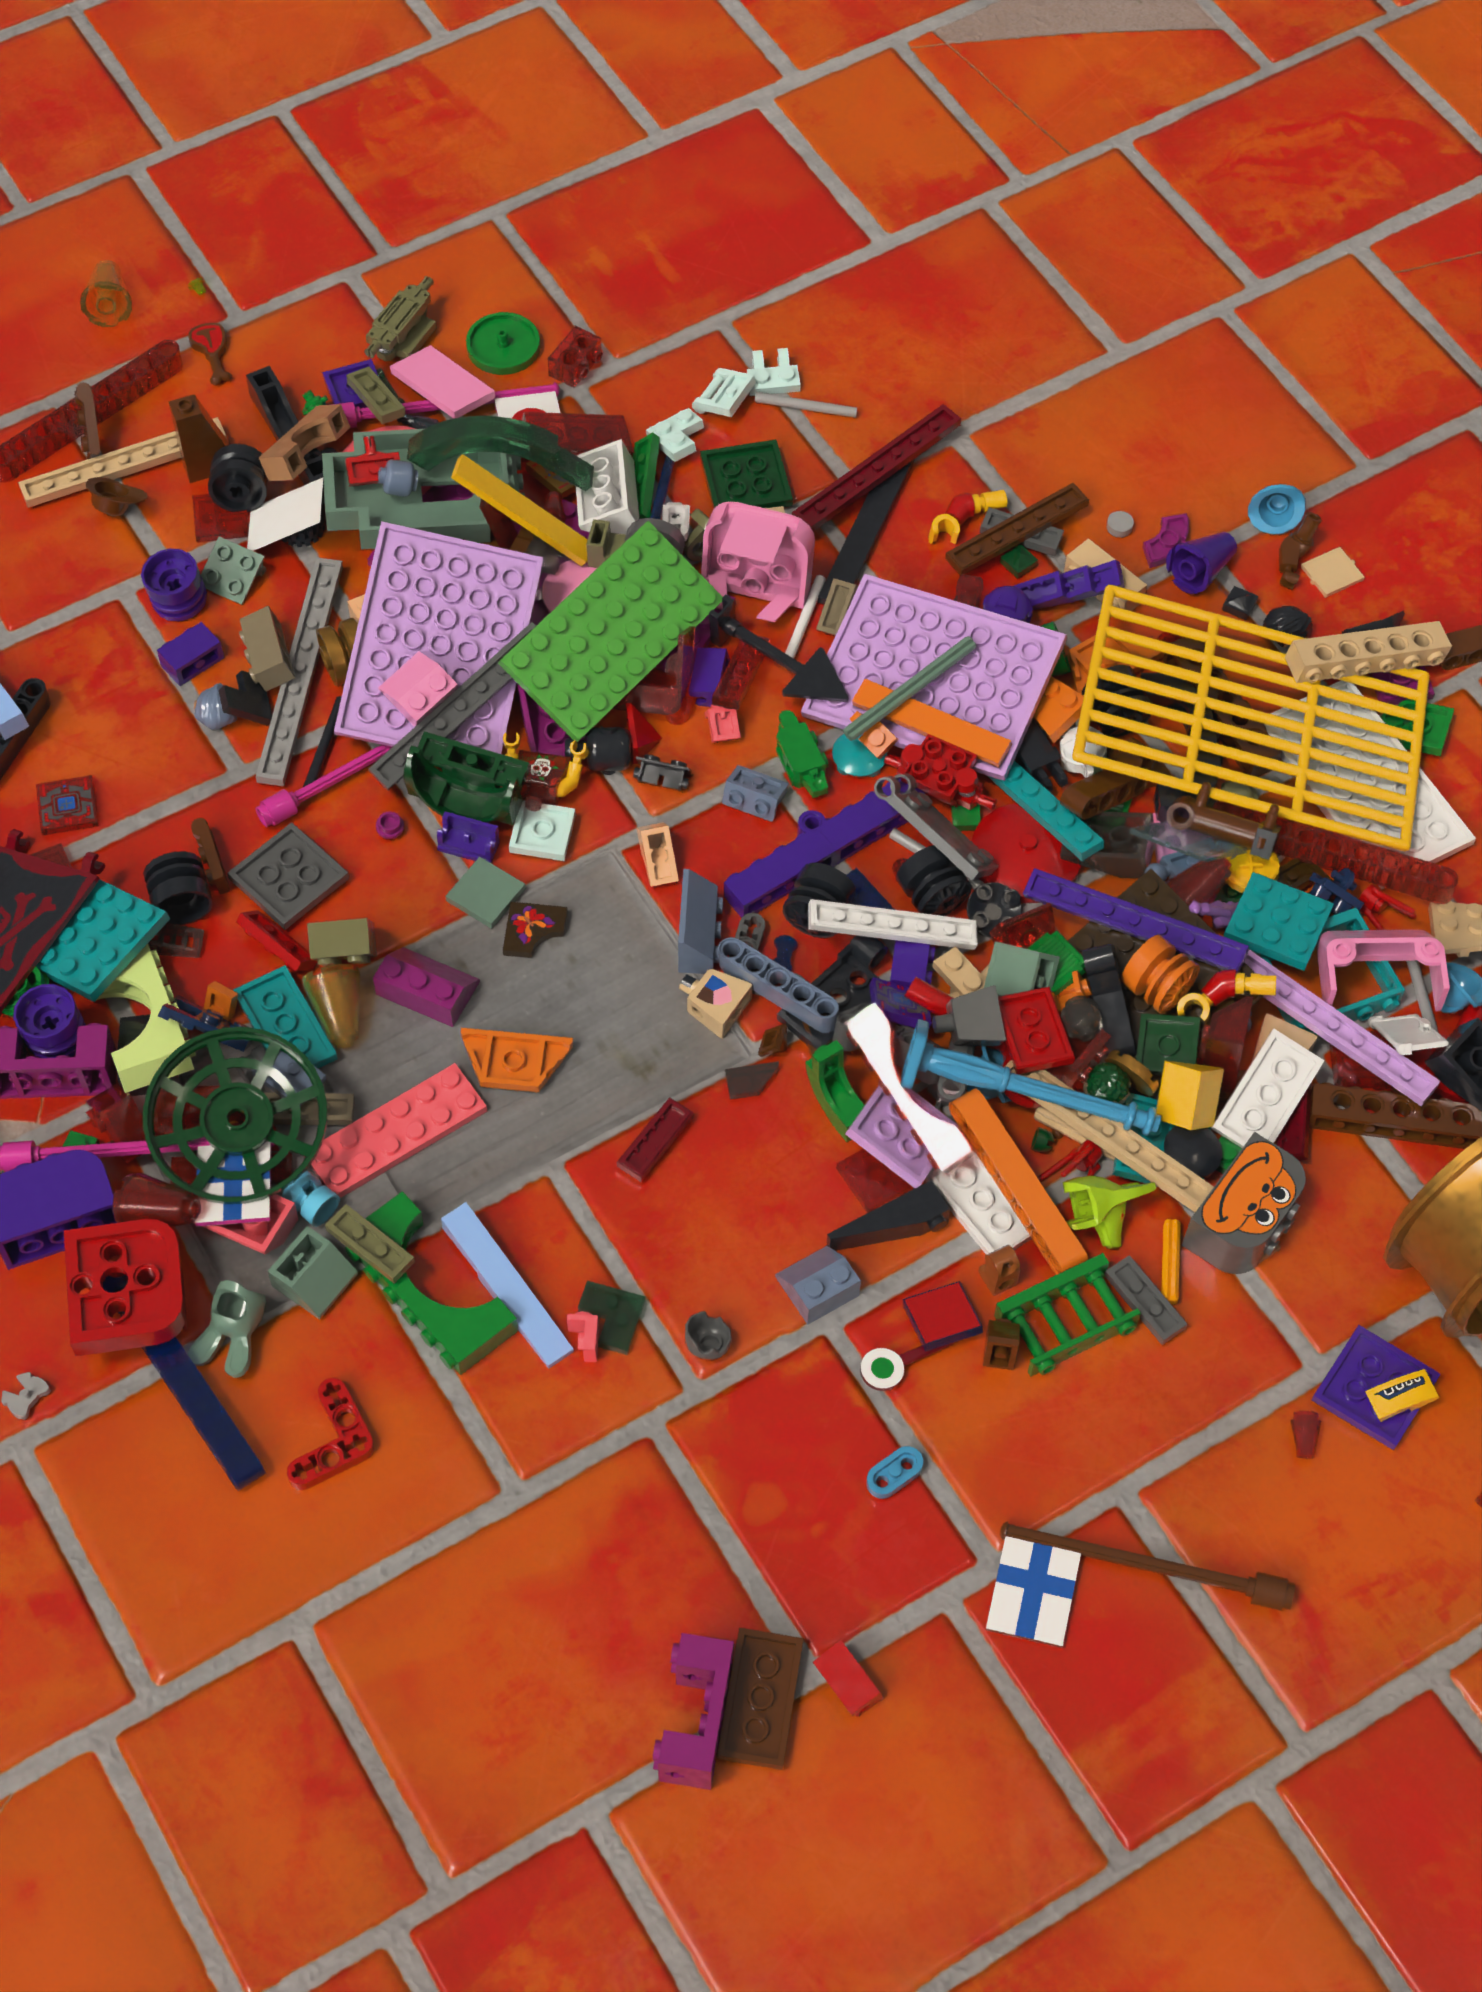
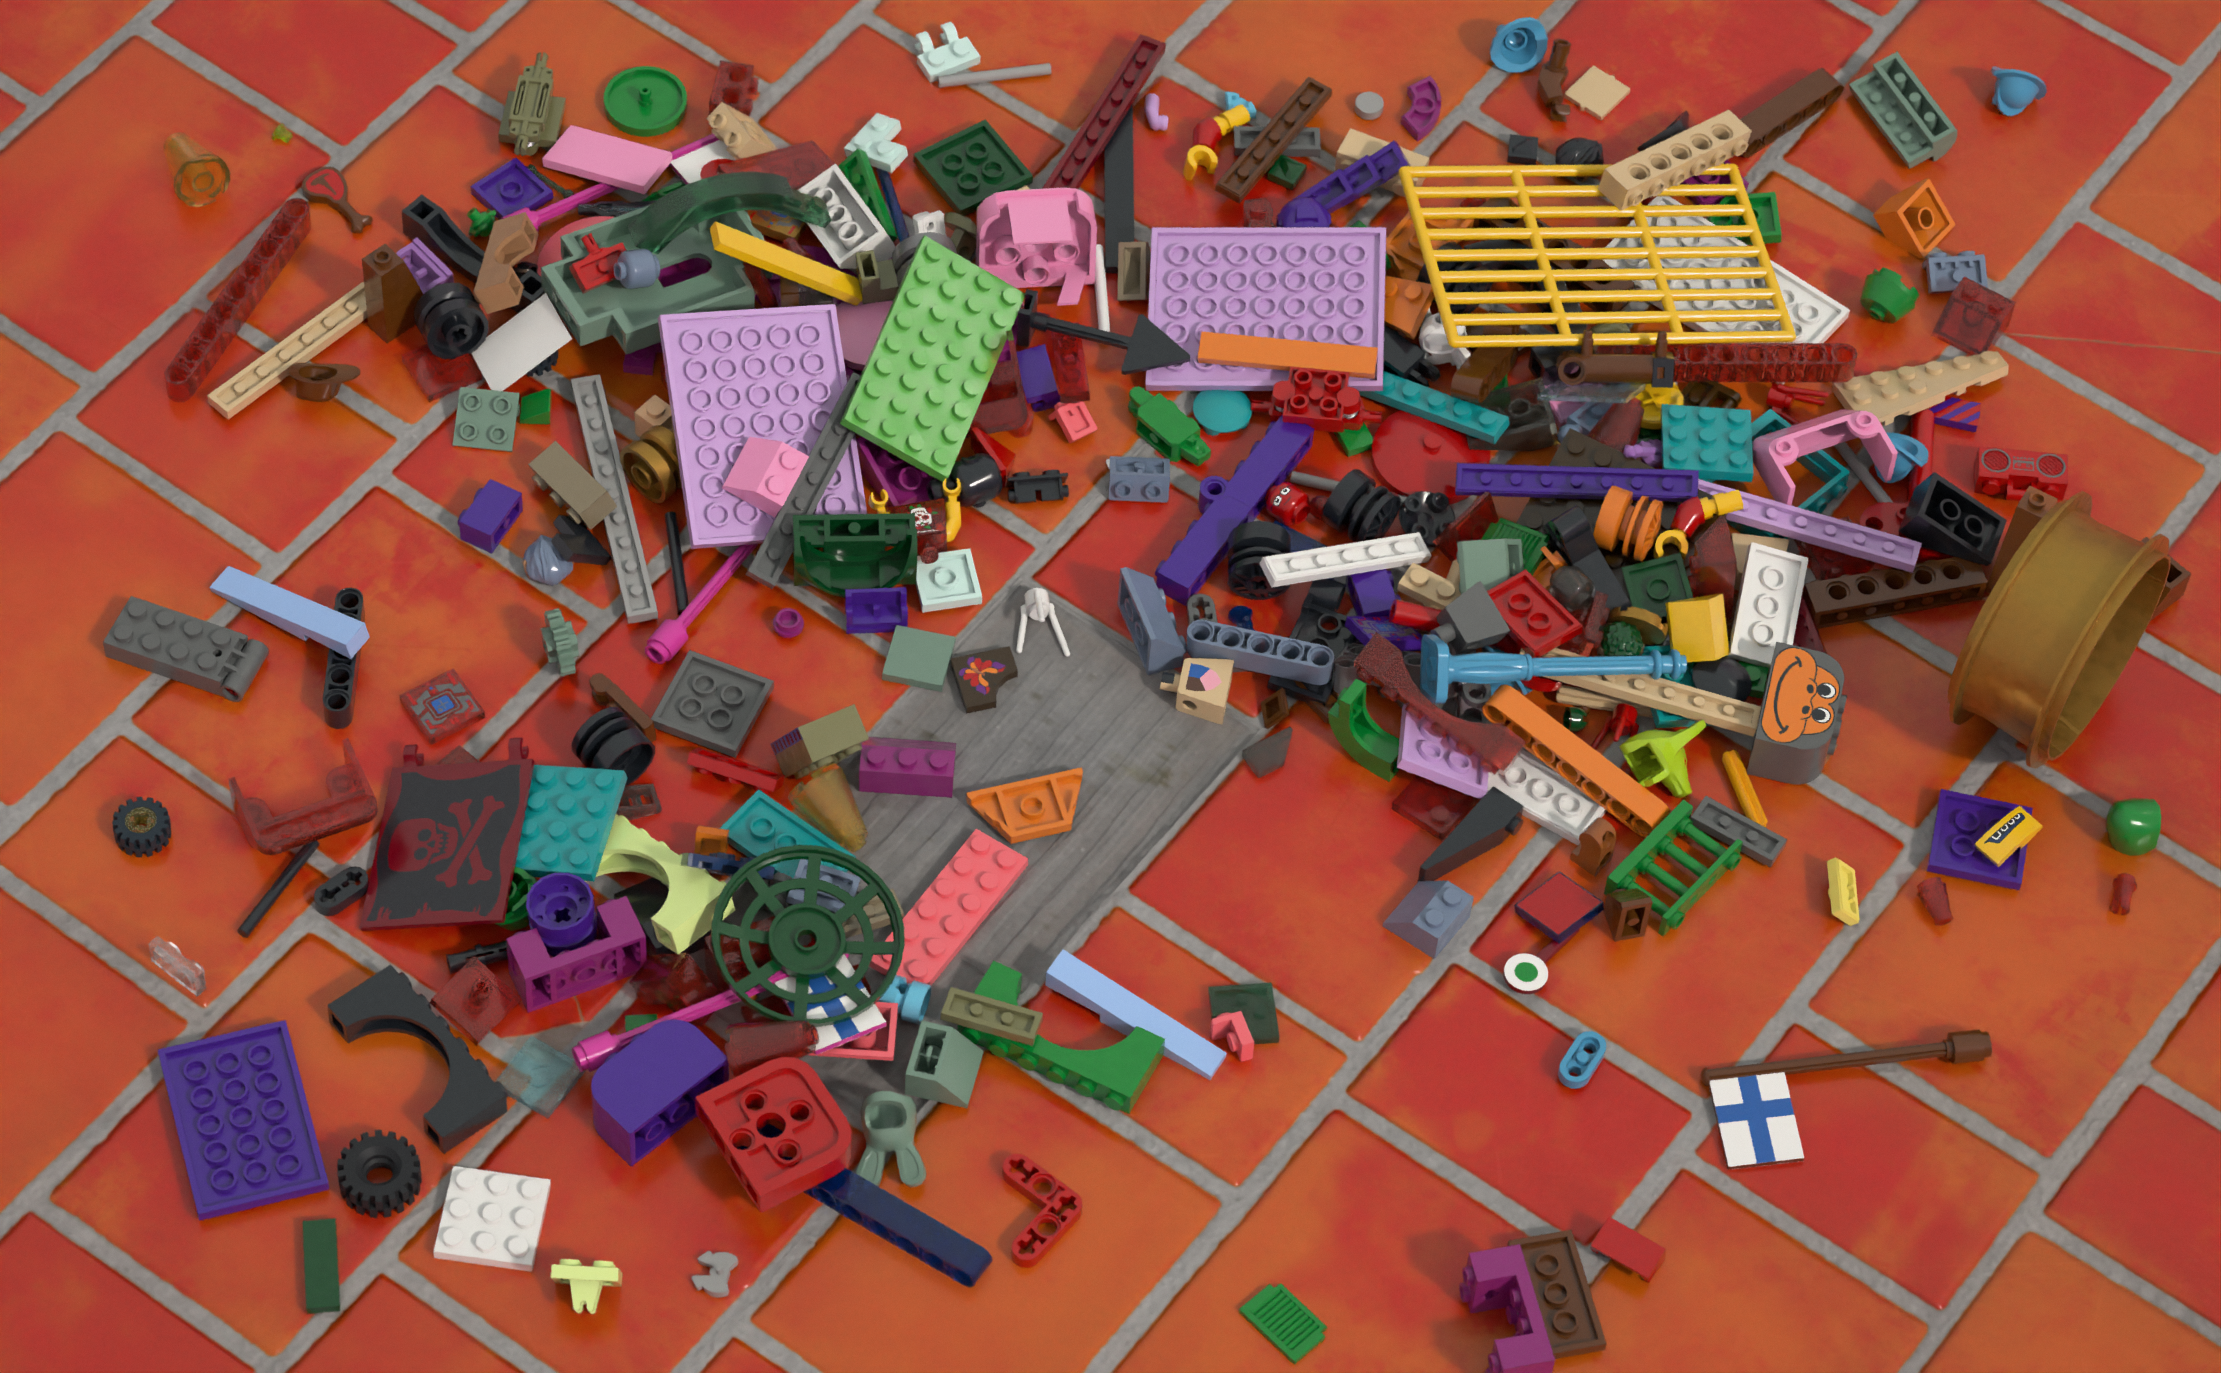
camera: 25 degrees left, 5 degrees down
reddish brown hinge [74,382,101,459] -> none
dark purple wheel [141,548,208,621] -> none
olive plate [346,367,405,424] -> none
dark red plate [617,1097,694,1182] -> none
light nougat arch [636,822,679,887] -> none
dark grey hair [685,1311,732,1360] -> none
light aqua plate [692,368,756,417] -> none
sand green axle [843,636,976,741] -> none
orange plate [850,711,899,759] -> none
dark grey hinge [874,773,999,880] -> none
dark purple cone [1166,532,1237,594] -> none
dark blue hips [1309,868,1364,915] -> none
white door [1368,1014,1449,1055] -> none
none -> medium lavender hinge [396,238,454,294]
none -> green slope [520,389,552,424]
none -> sand green gear [540,608,580,677]
none -> tan plate [706,102,783,163]
none -> white plant [1016,588,1070,657]
none -> lavender arm [1144,93,1168,131]
none -> medium azure tile [1224,92,1257,119]
none -> green window [1239,1283,1327,1365]
none -> red head [1265,482,1311,526]
none -> light yellow plate [1827,857,1860,926]

